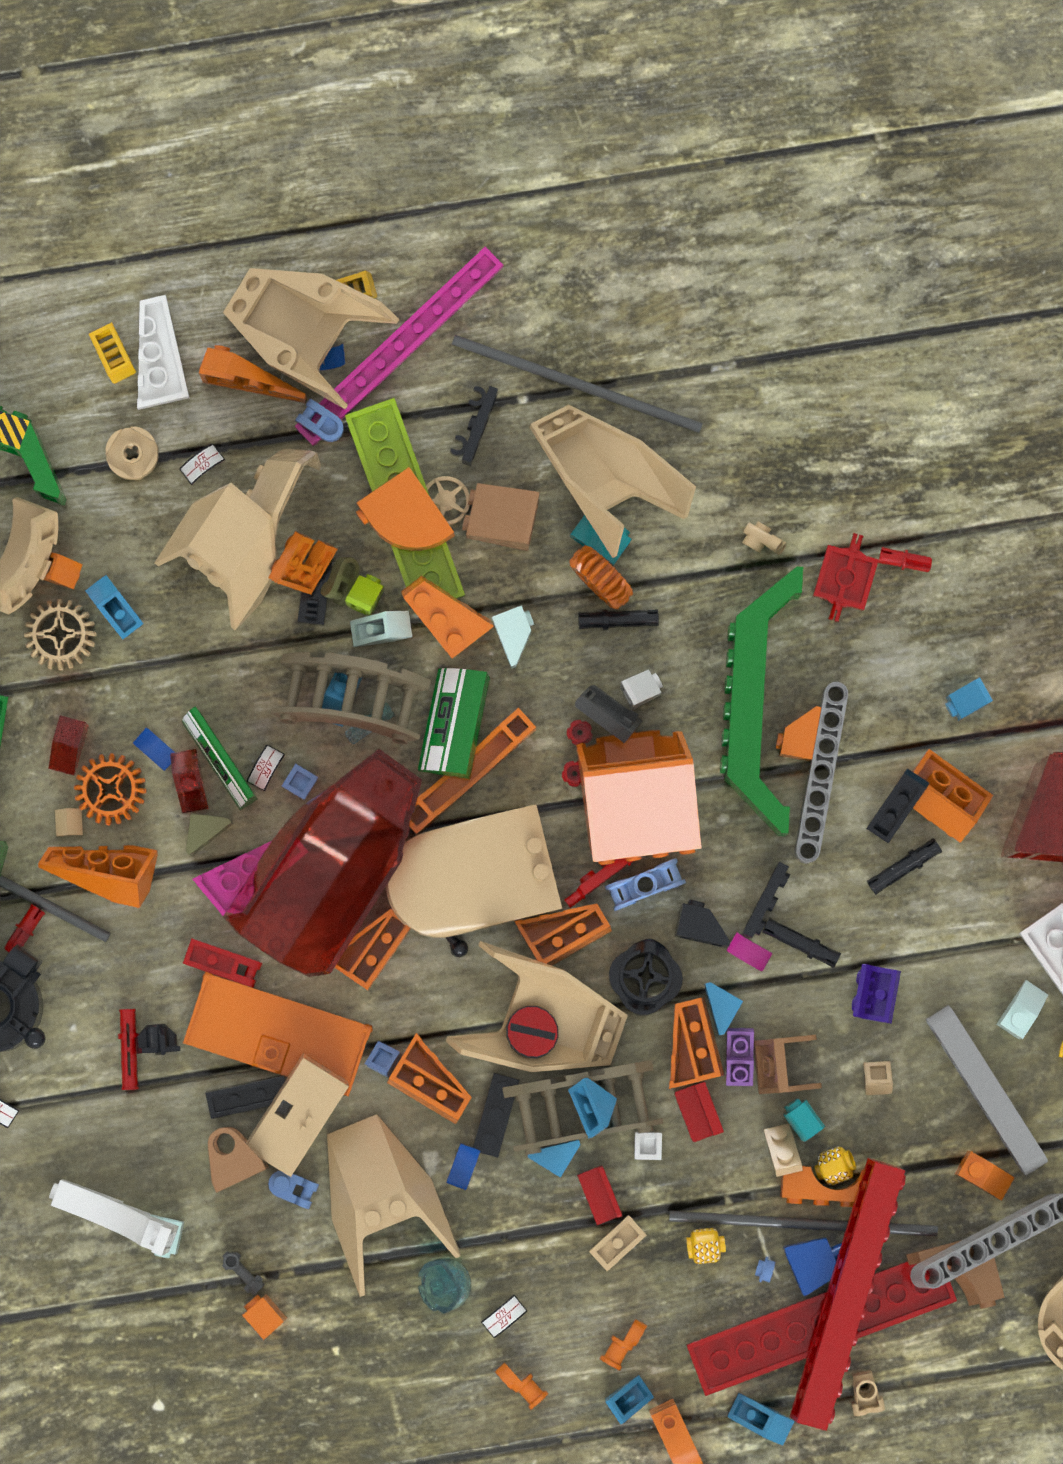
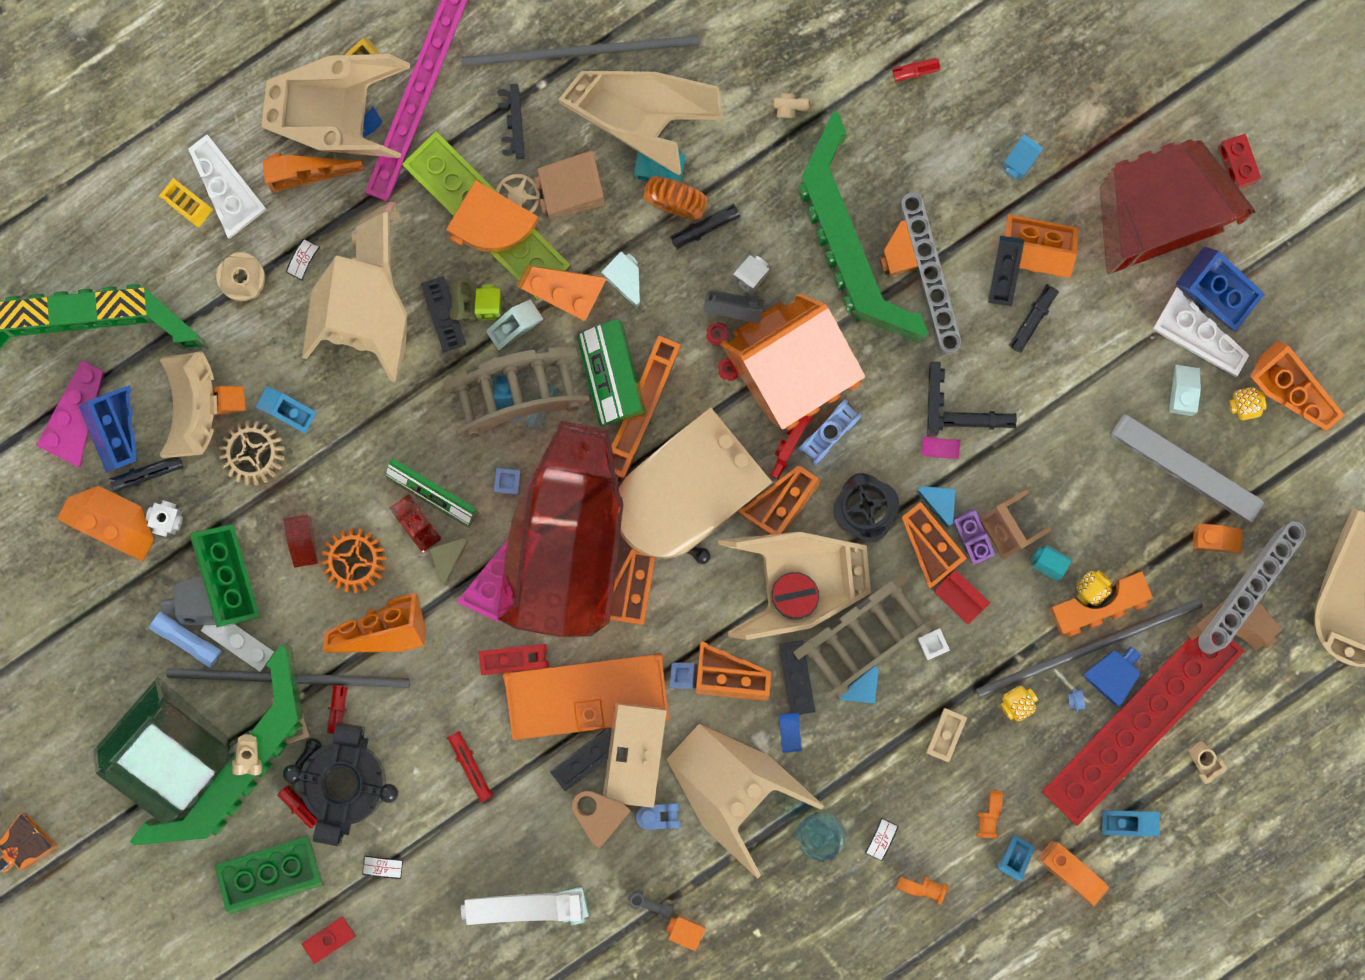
camera: 25 degrees left, 0 degrees up
tan slope [55,808,83,837] -> none
blue sticker [133,728,178,771] -> none
black piece [136,1024,181,1055] -> none
white sticker [247,745,285,791] -> none
orange plate [268,531,338,595] -> none
medium blue plate [295,399,344,442] -> none
dark azure slope [568,1078,617,1138] -> none
red panel [577,1165,622,1225] -> none
black slope [674,900,730,948] -> none
tan plate [764,1123,803,1177] -> none
red brick [789,1158,906,1431] -> none
red plate [813,533,879,622] -> none
dark purple bracket [852,964,901,1024] -> none
tan slope [863,1061,893,1095] -> none

